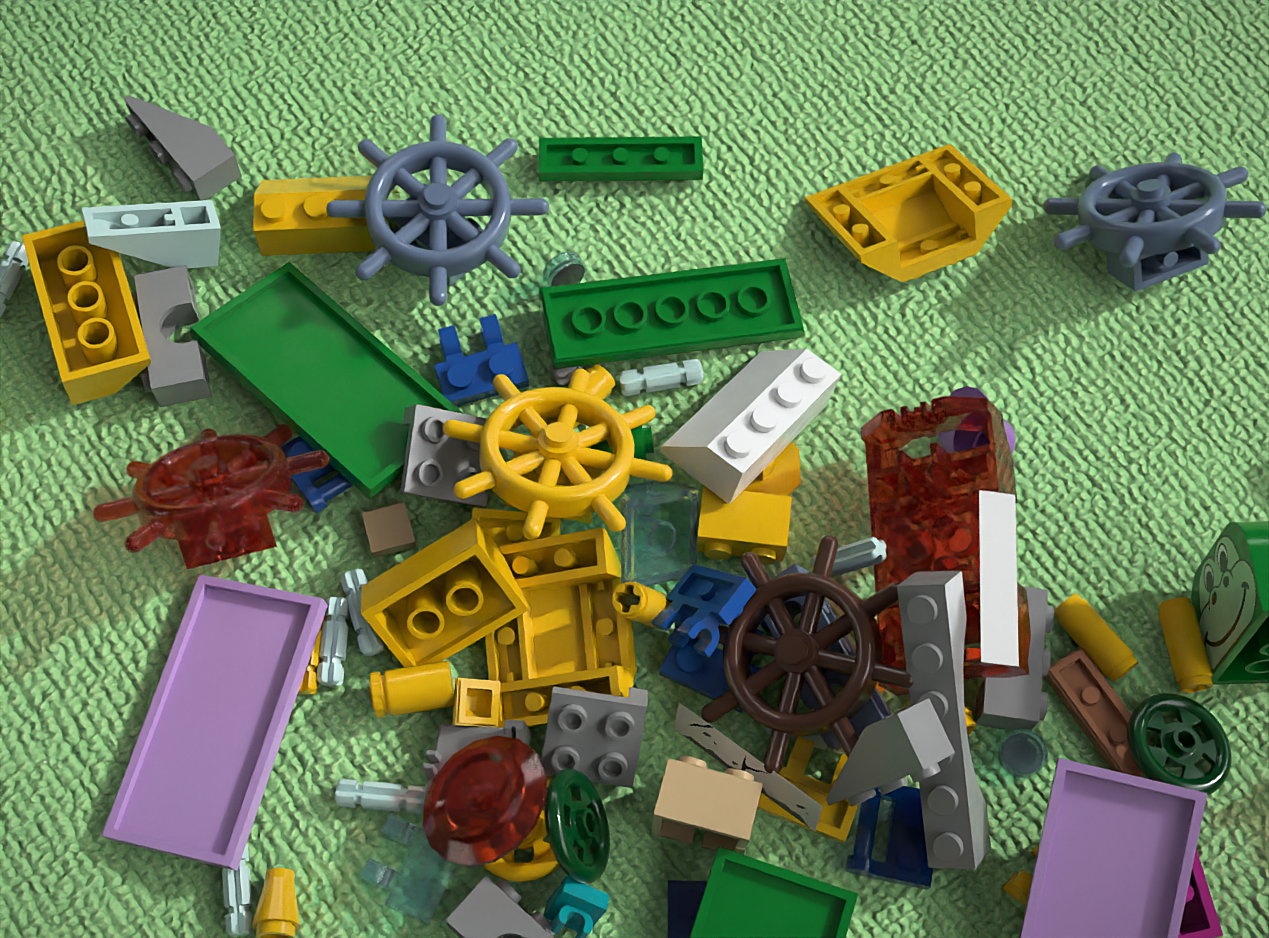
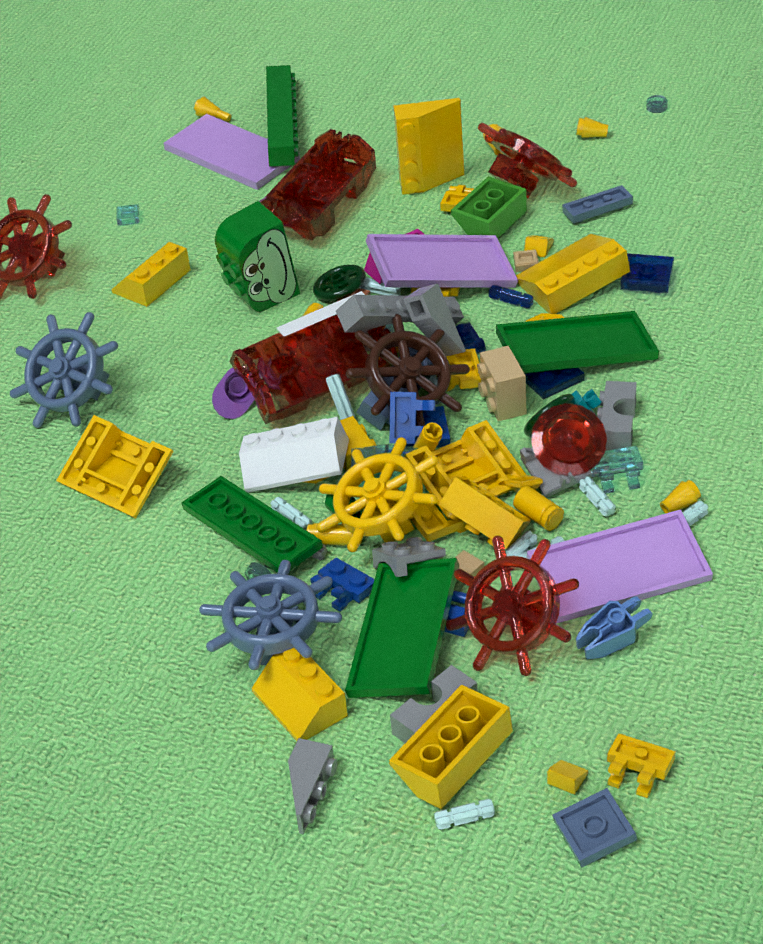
camera: 115 degrees left, 25 degrees down
light aqua slope [82,200,221,268] -> none
green plate [539,136,703,182] -> none
light grey piece [539,686,648,788] -> none
white sticker [674,703,823,832] -> none
yellow piece [1158,597,1213,694] -> none
none -> medium blue hinge [576,596,653,659]

